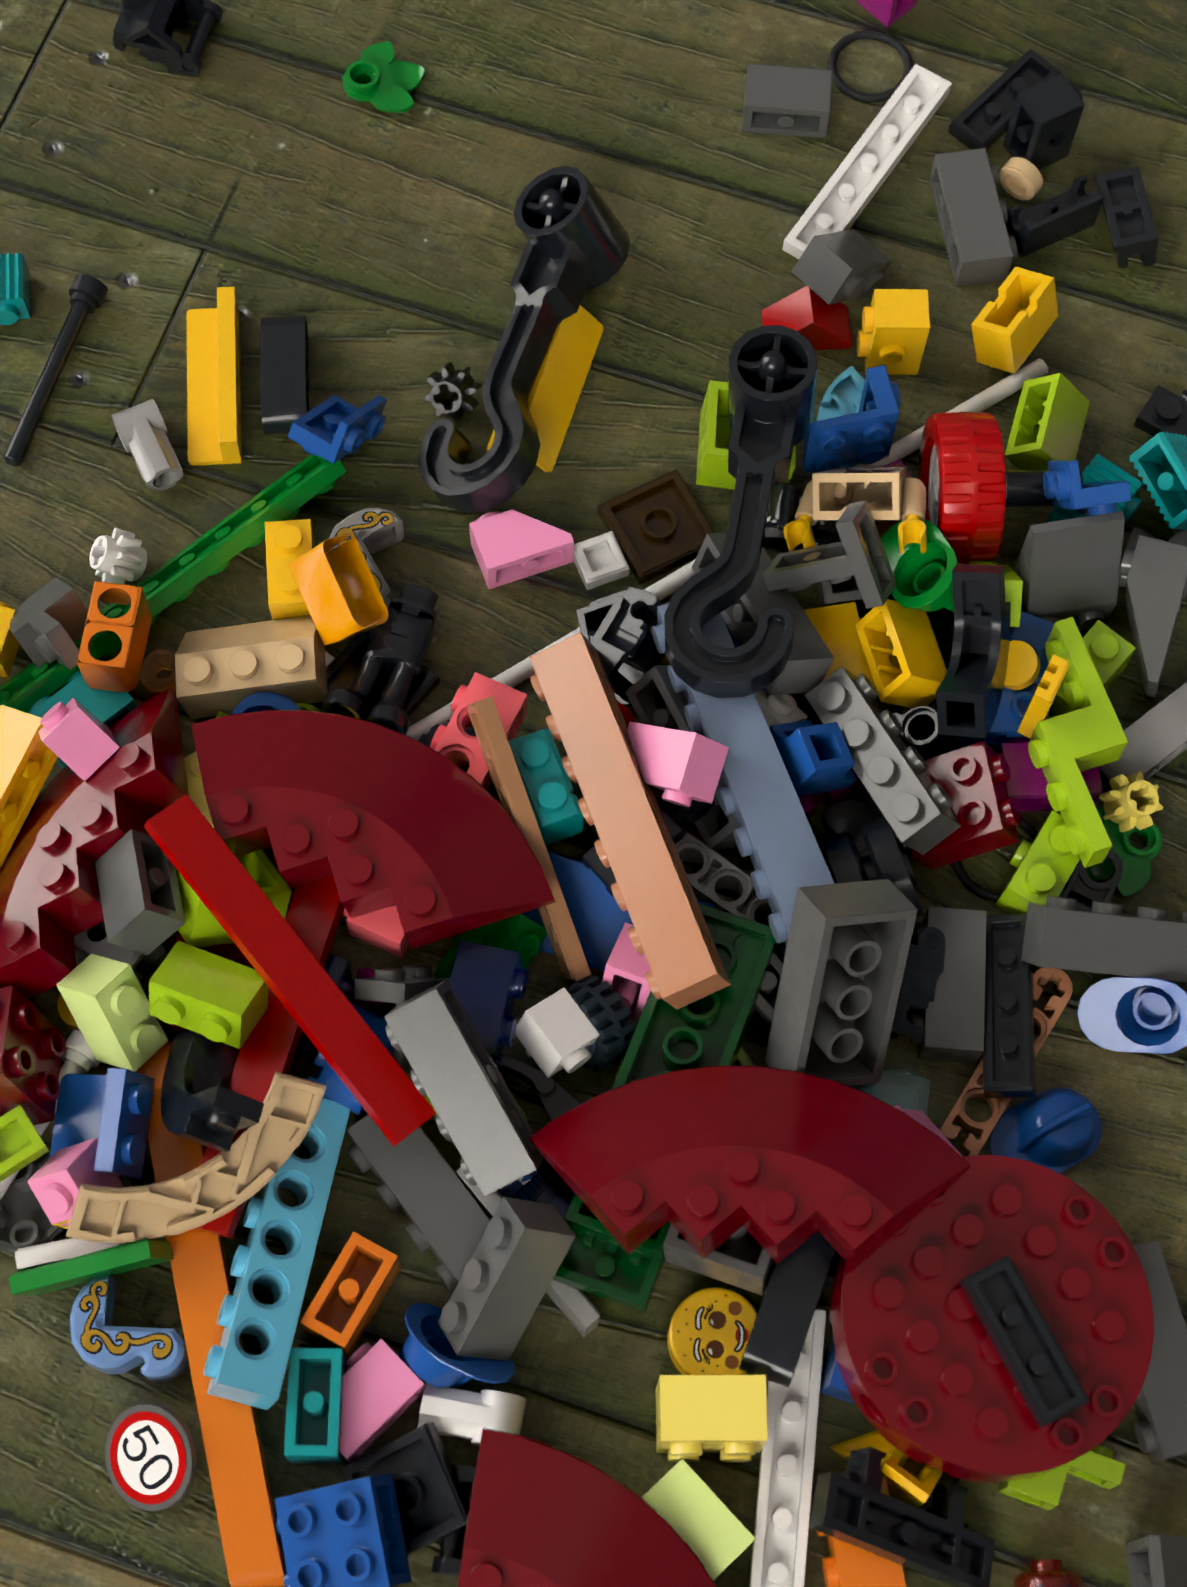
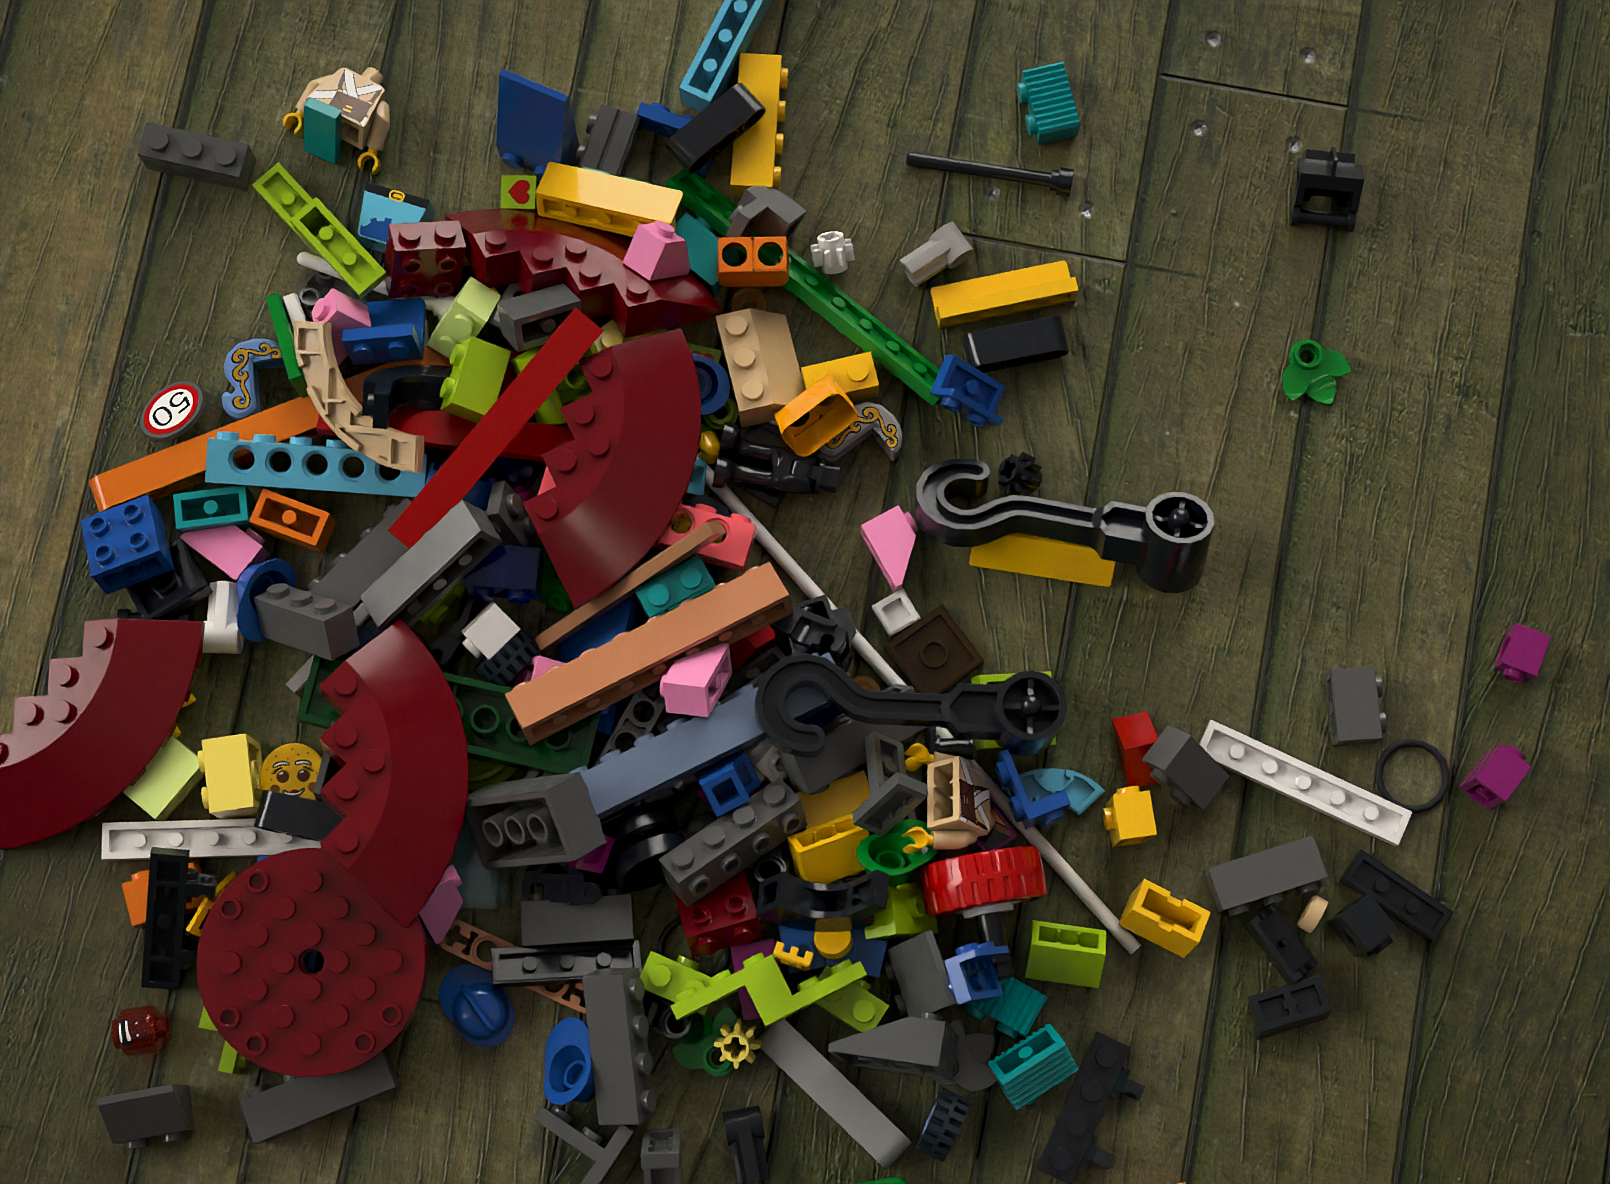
camera: 85 degrees right, 10 degrees up
black tile [959,1255,1090,1429] -> none

